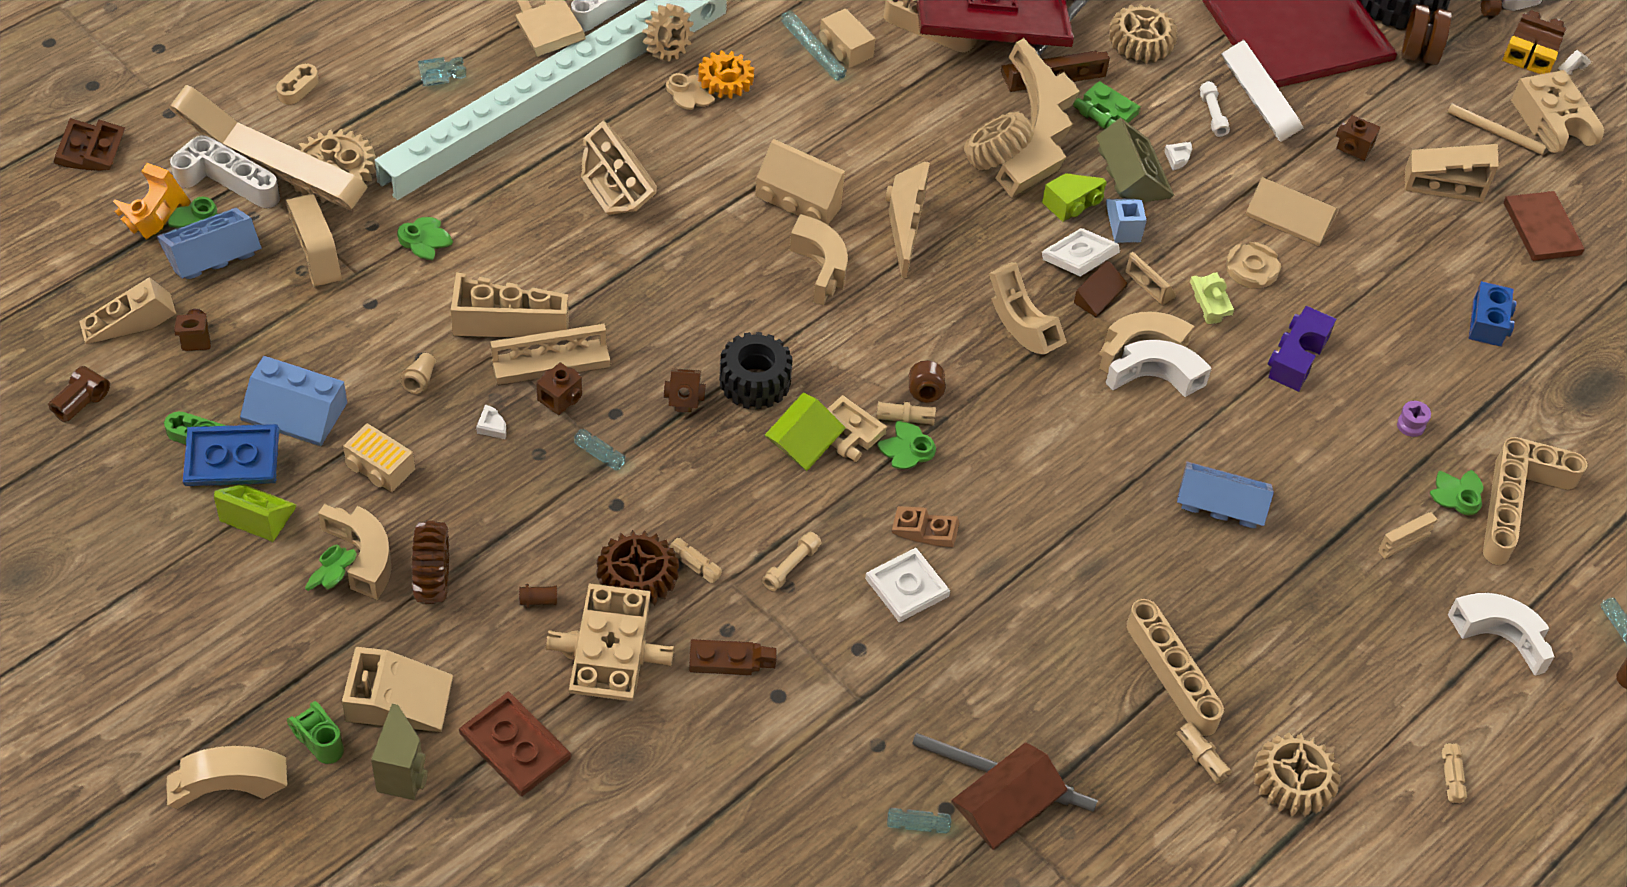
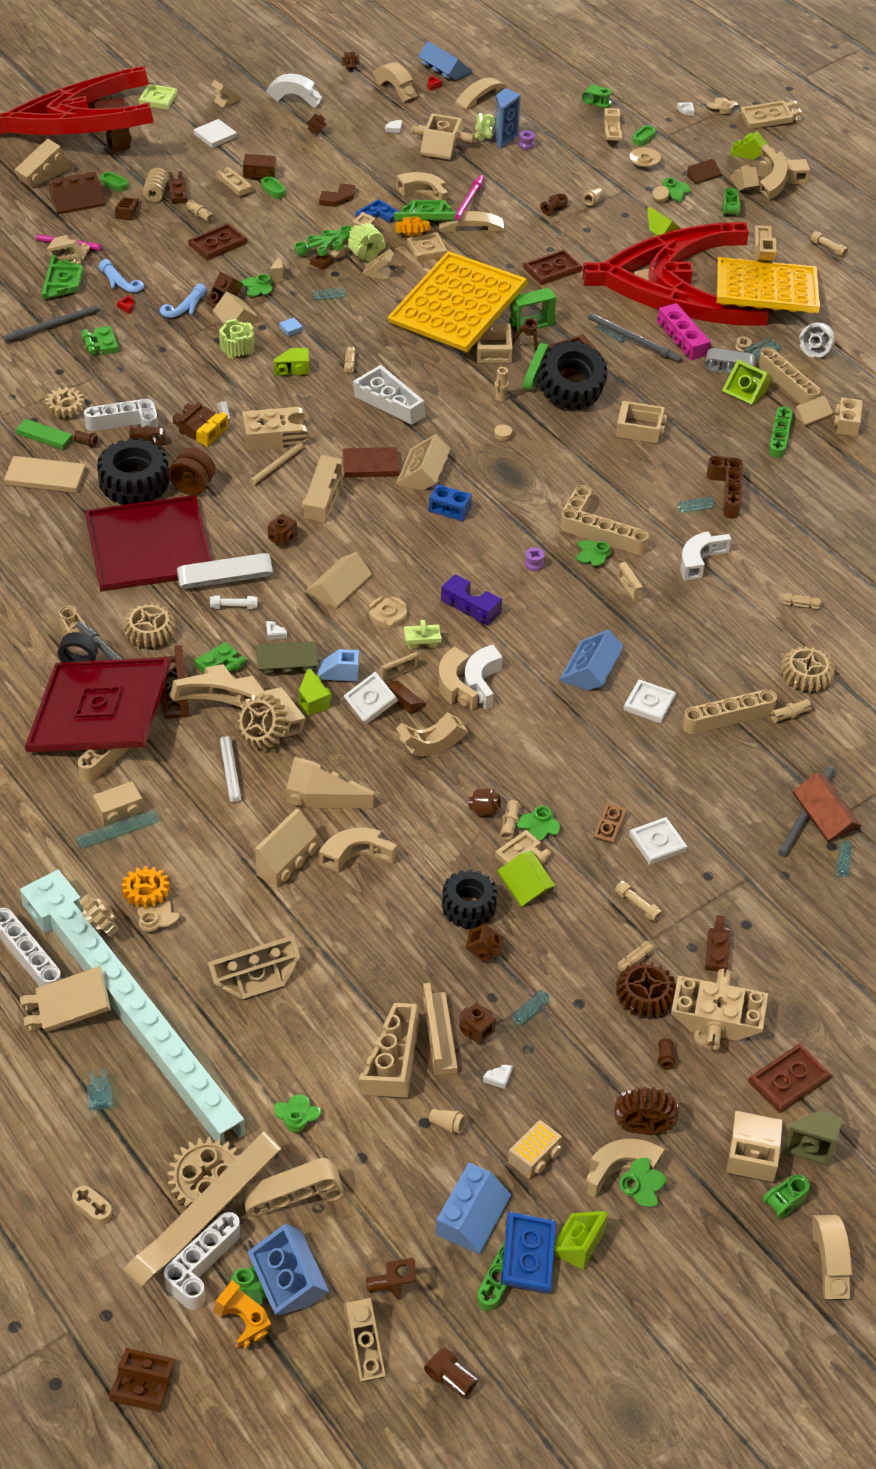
camera: 80 degrees left, 5 degrees down
none -> white axle [220,736,241,803]
none -> tan slope [396,434,450,490]
none -> white tile [623,680,676,723]

